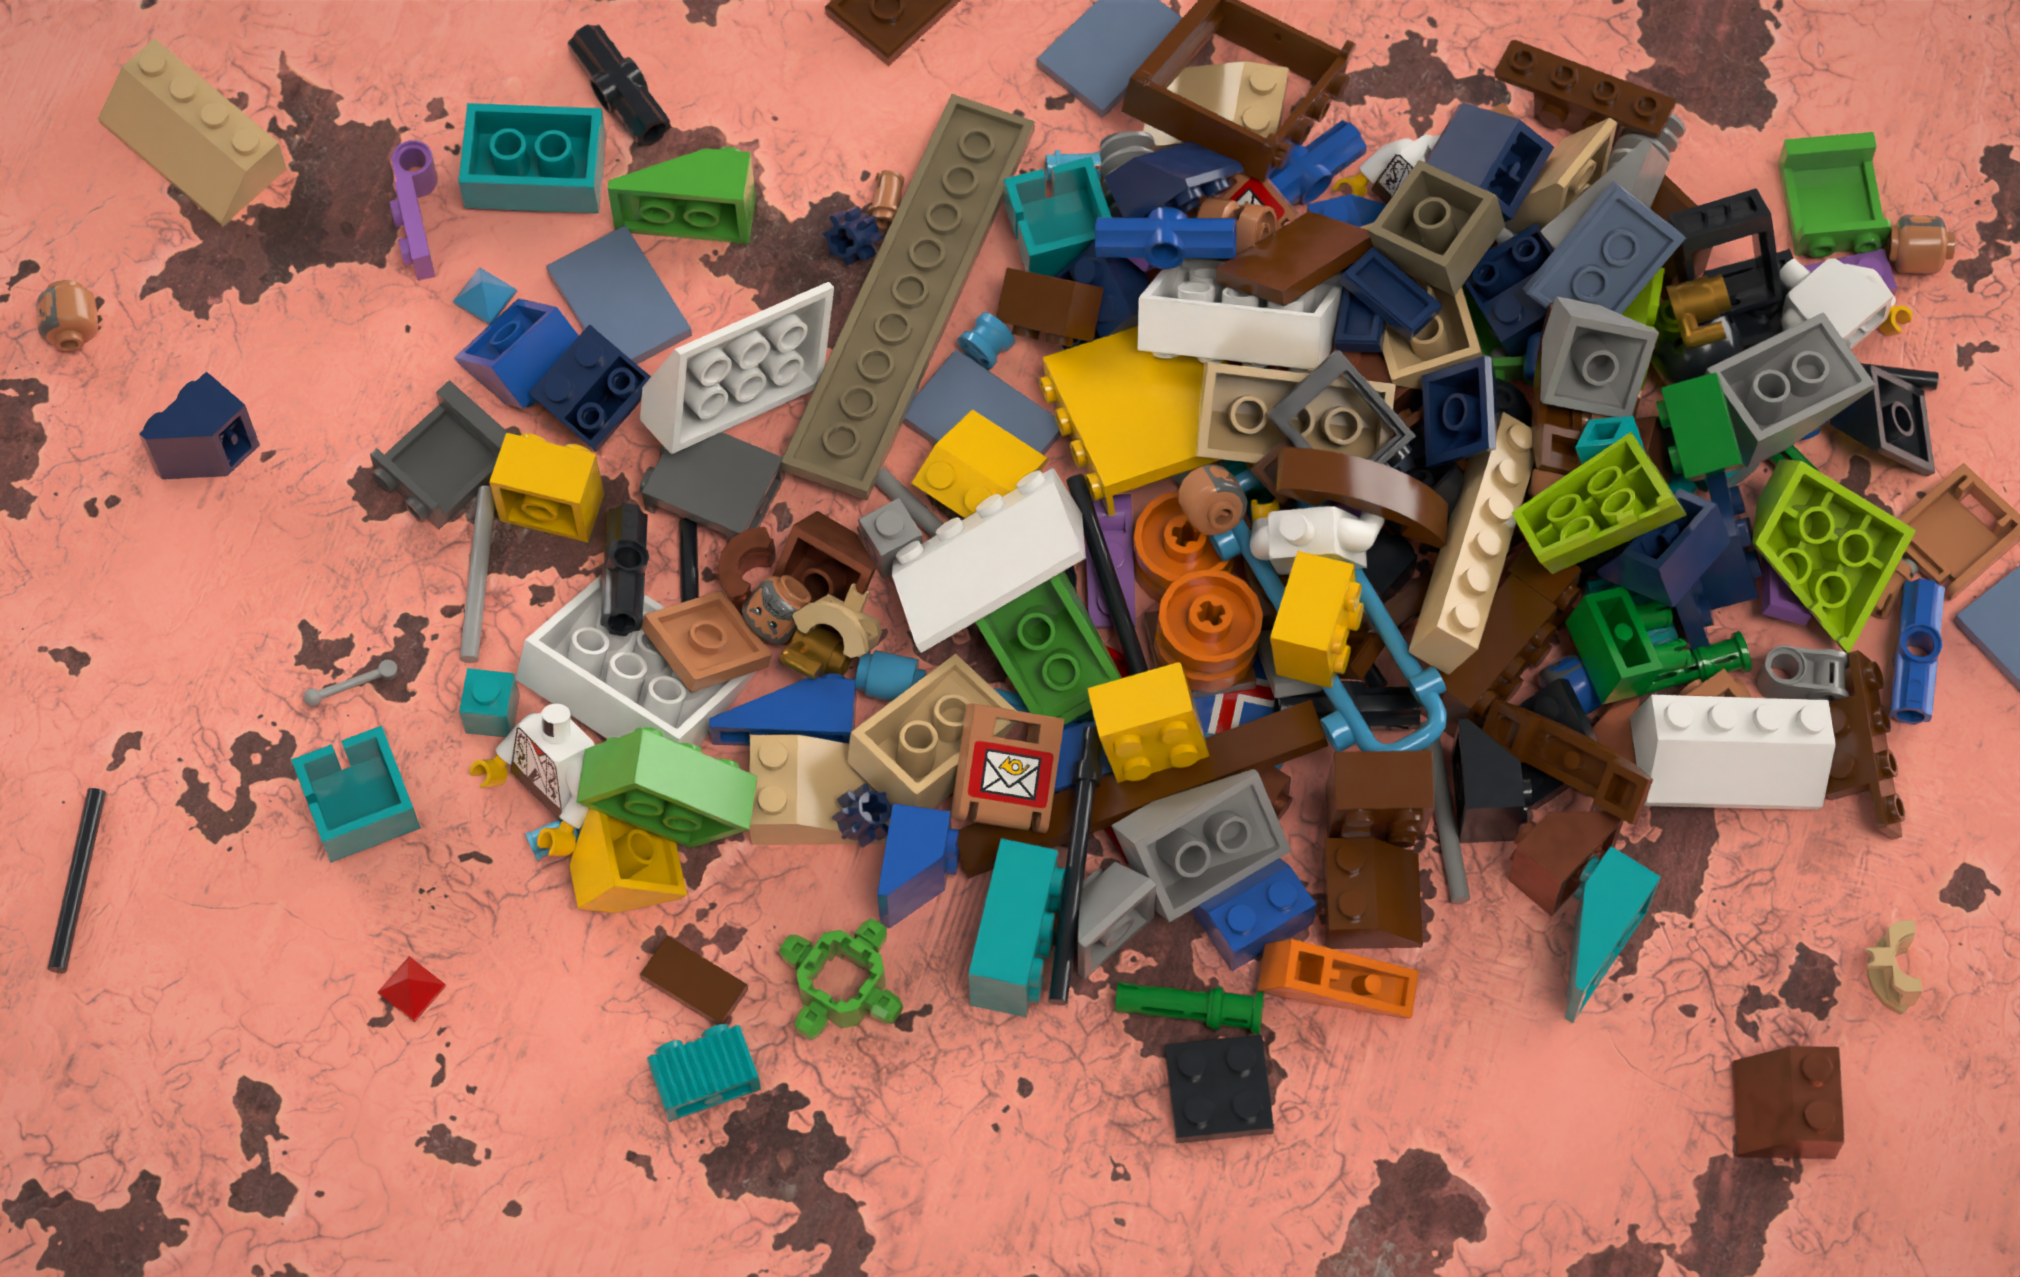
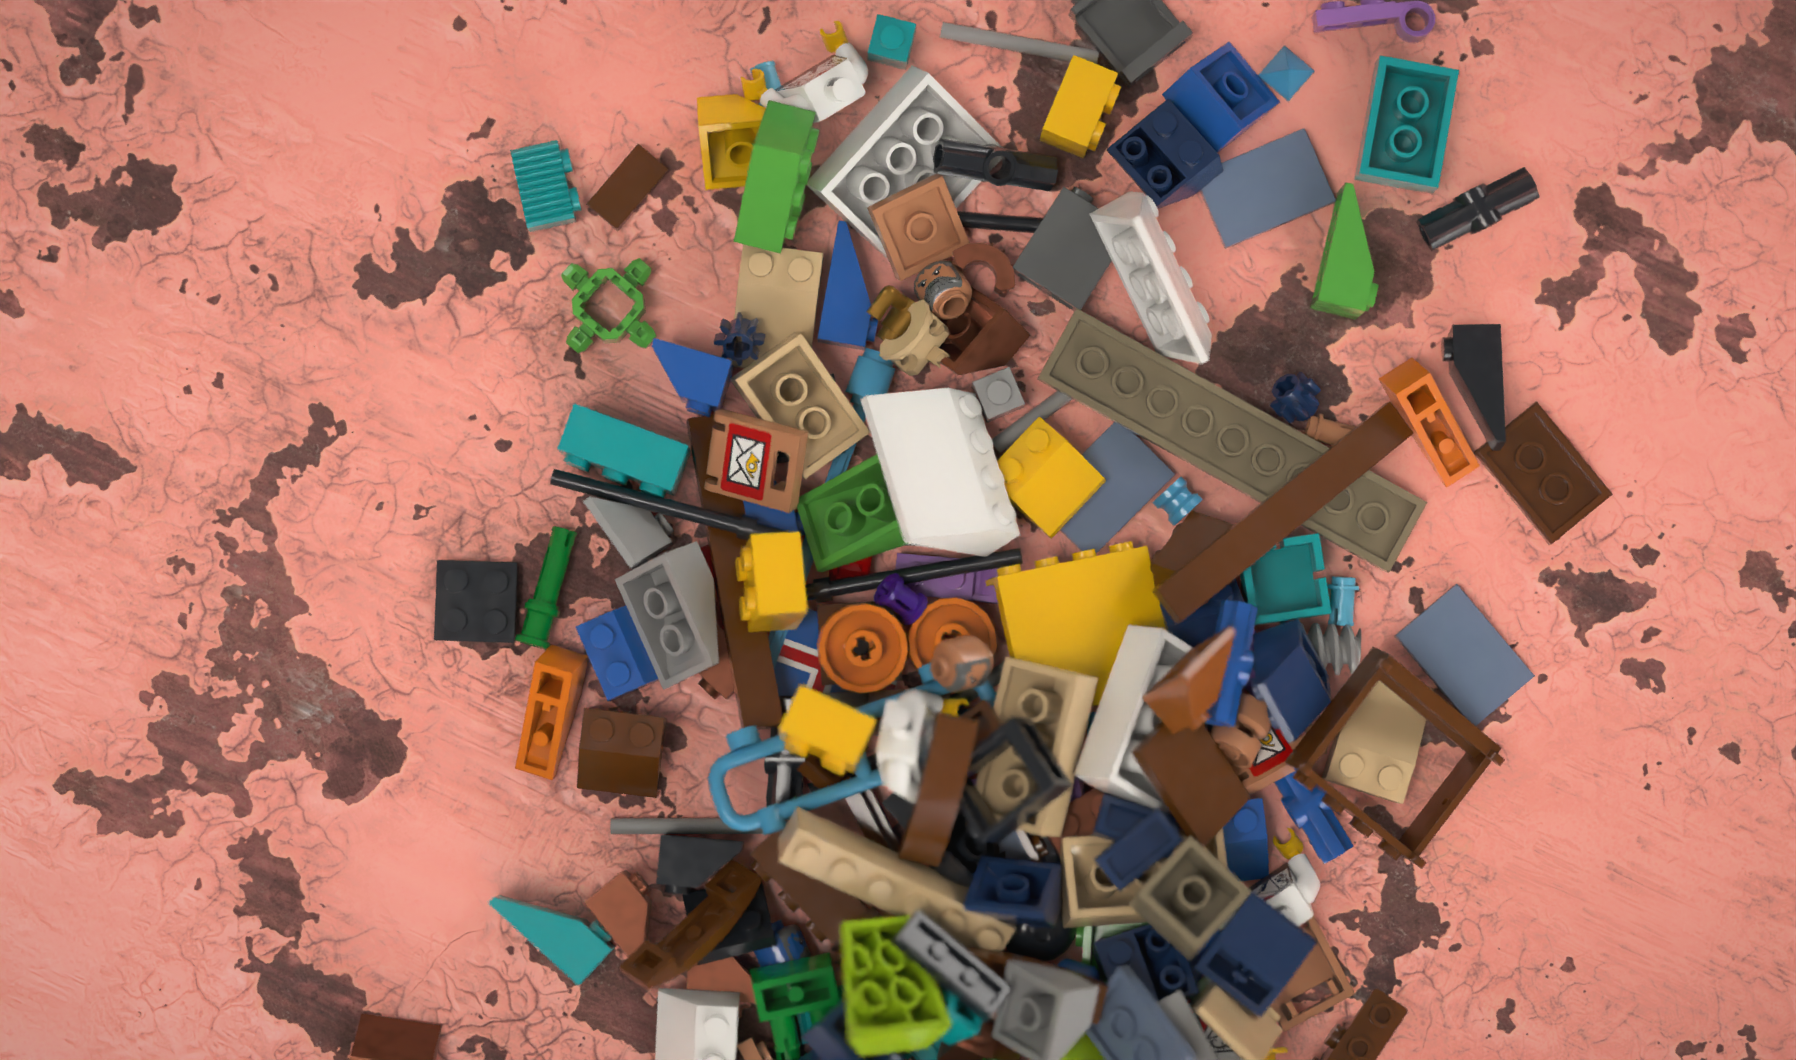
camera: 90 degrees right, 20 degrees up
reddish brown brick [1326,750,1435,848] -> none
none -> dark purple bush [874,573,928,625]
none -> tile [891,909,1012,1022]
none -> dark orange slope [1142,626,1236,735]
none -> reddish brown tile [1152,401,1414,624]
none -> orange slope [1379,357,1480,488]
none -> black slope [1441,324,1506,451]

